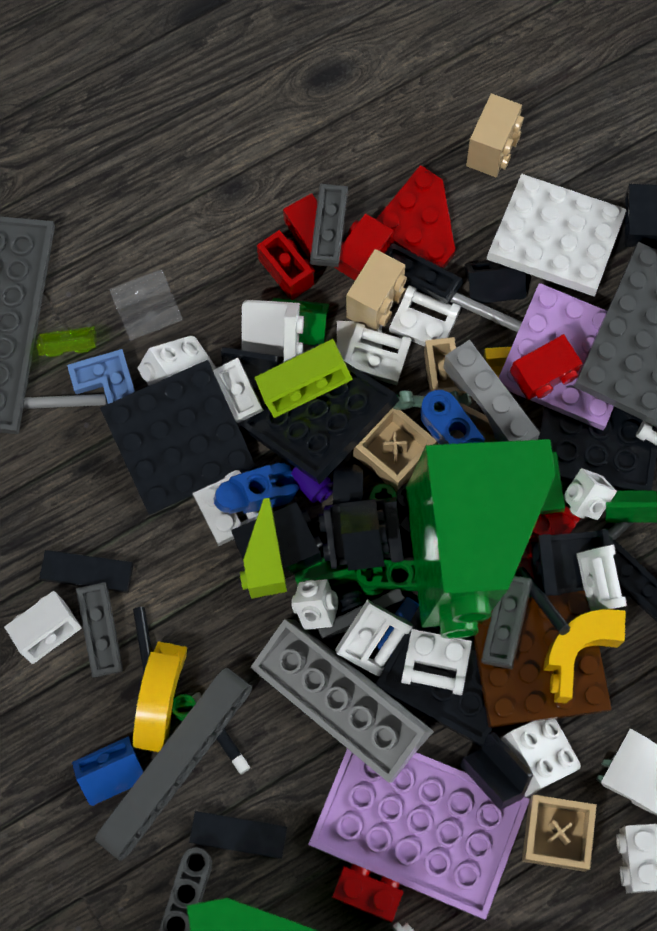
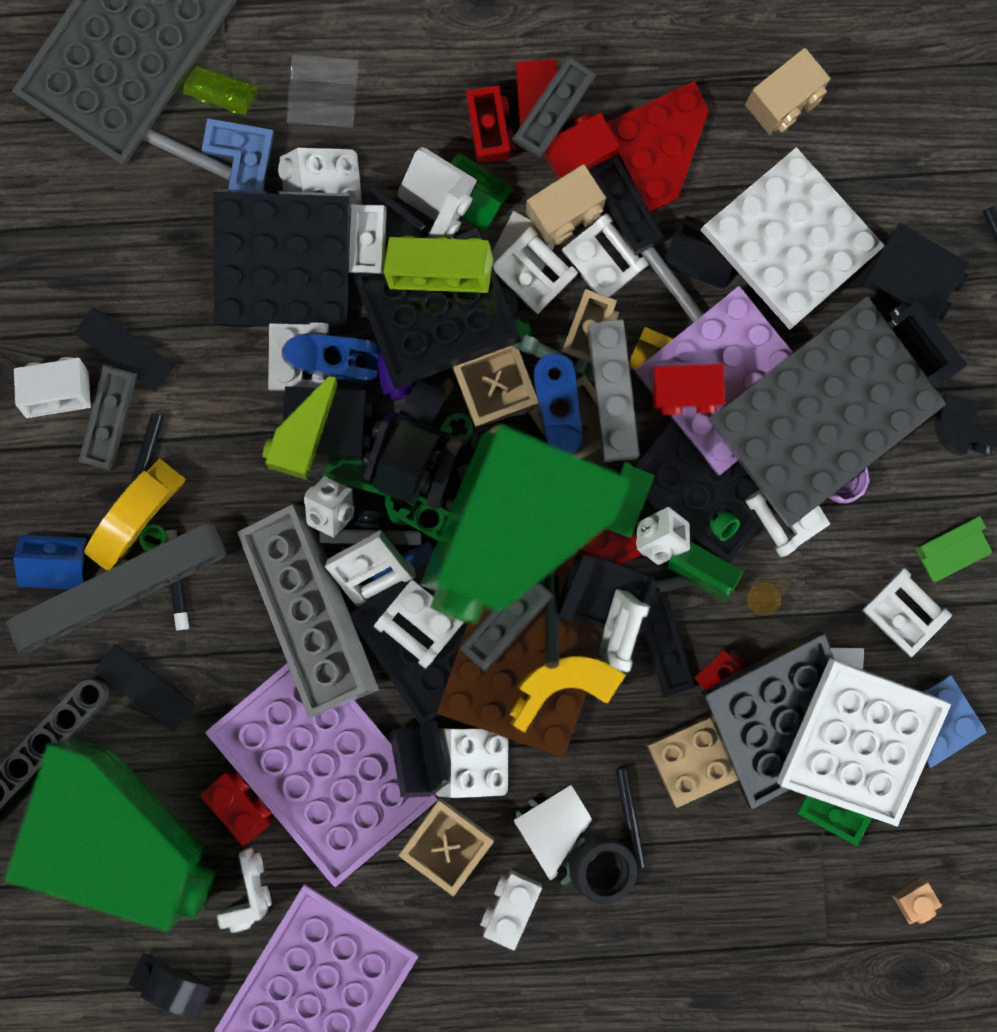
camera: 20 degrees right, 15 degrees up
none -> green hinge [710,511,740,541]

